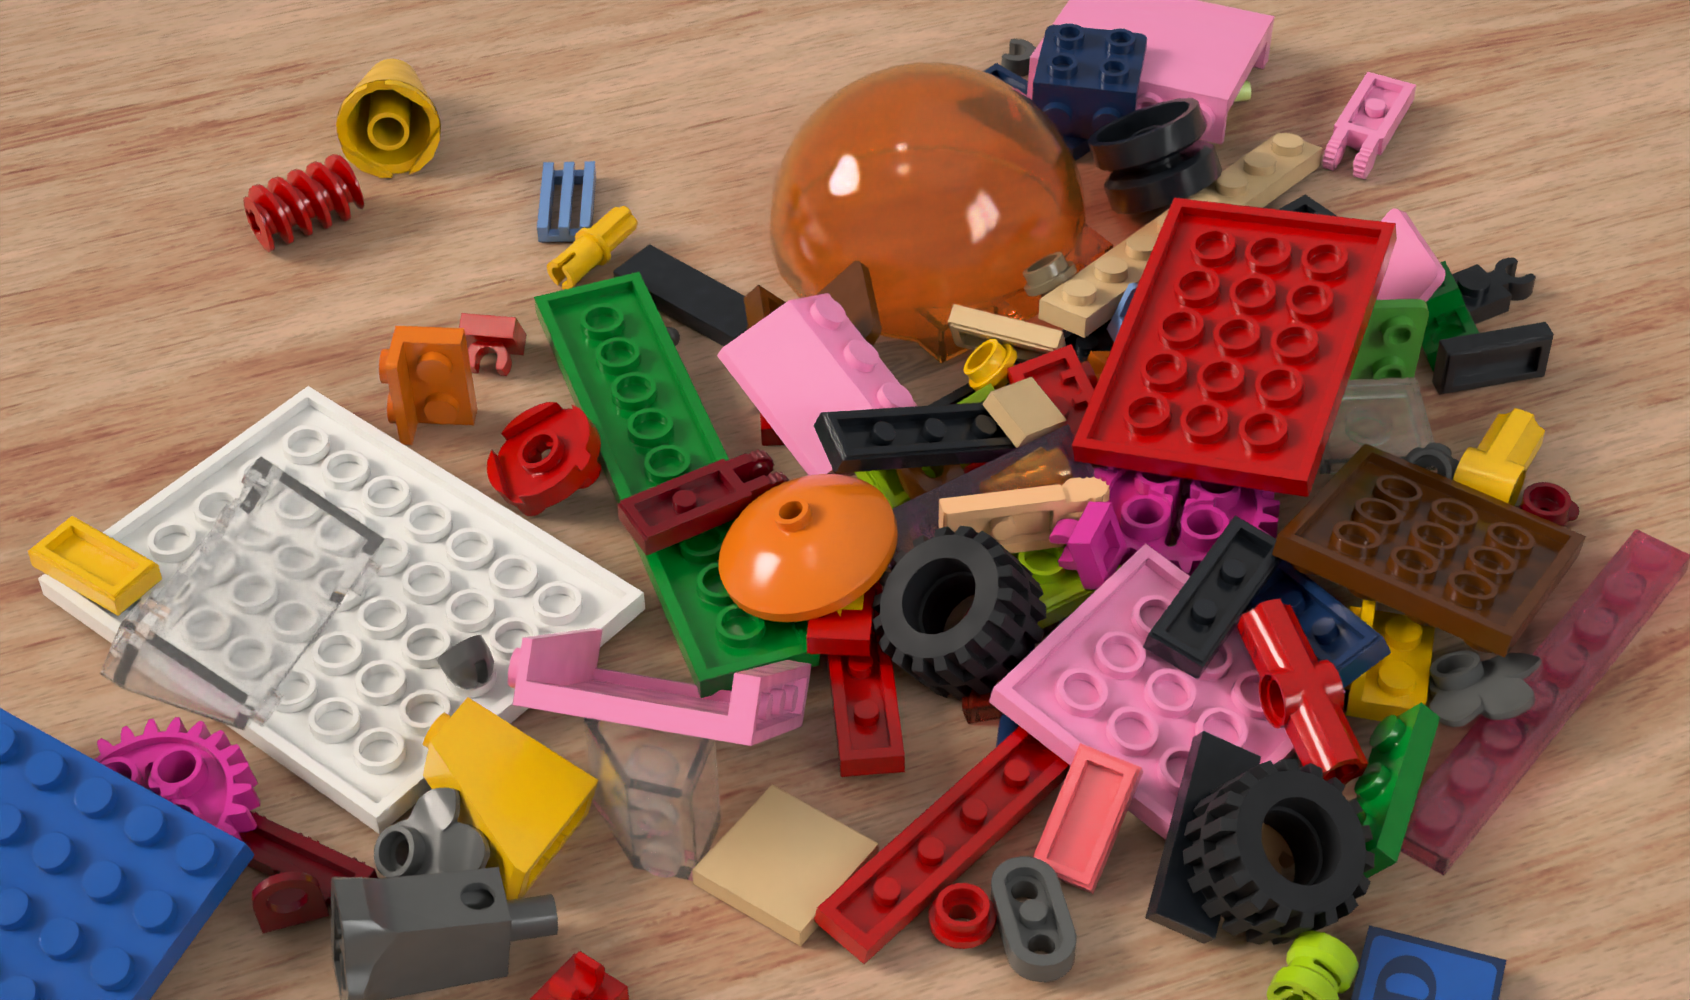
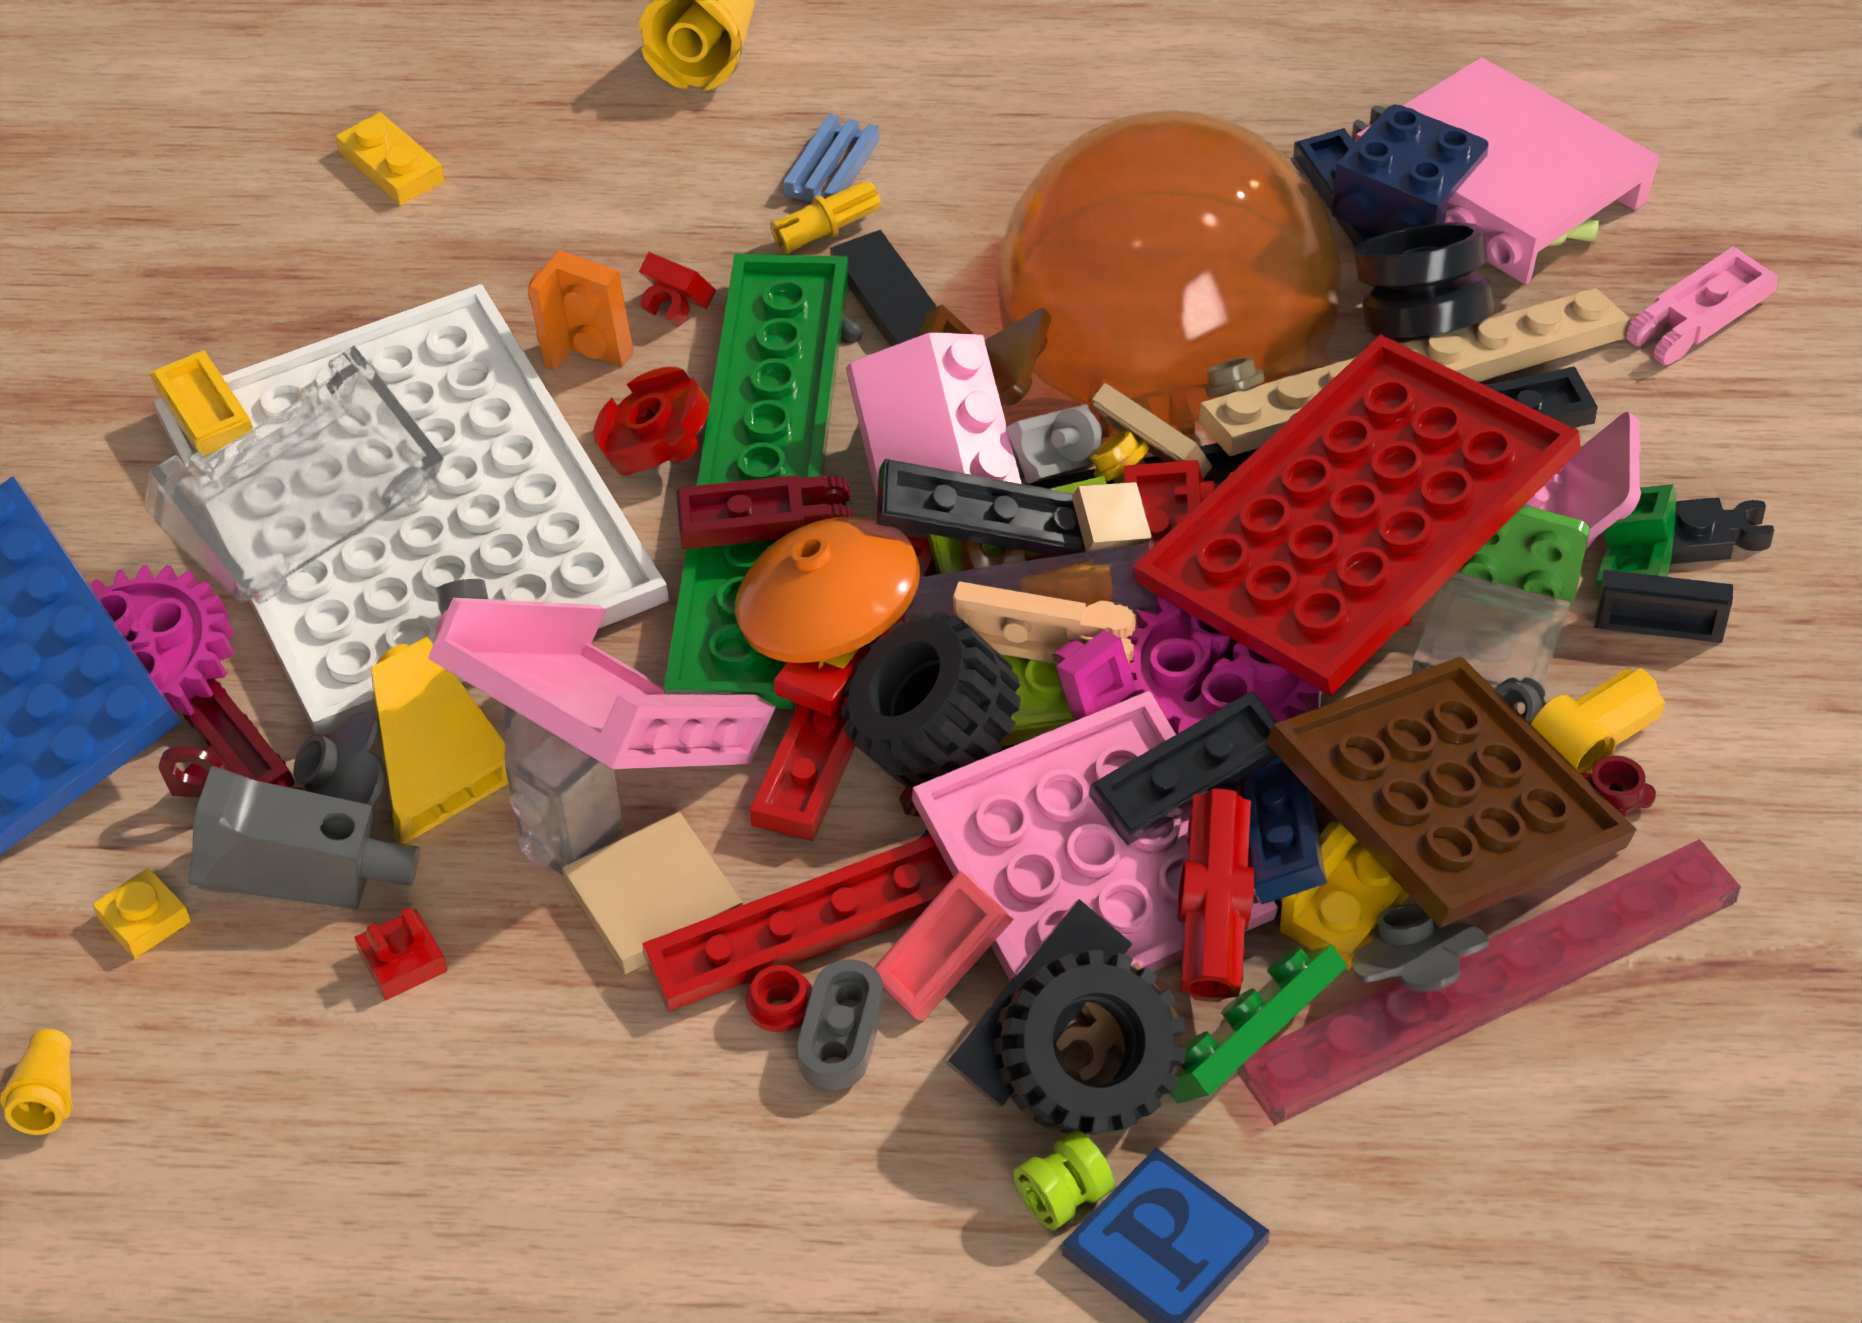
camera: 25 degrees right, 5 degrees up
red piece [243,154,365,253] -> none
none -> yellow plate [335,112,445,206]
none -> light grey hips [1005,404,1103,484]

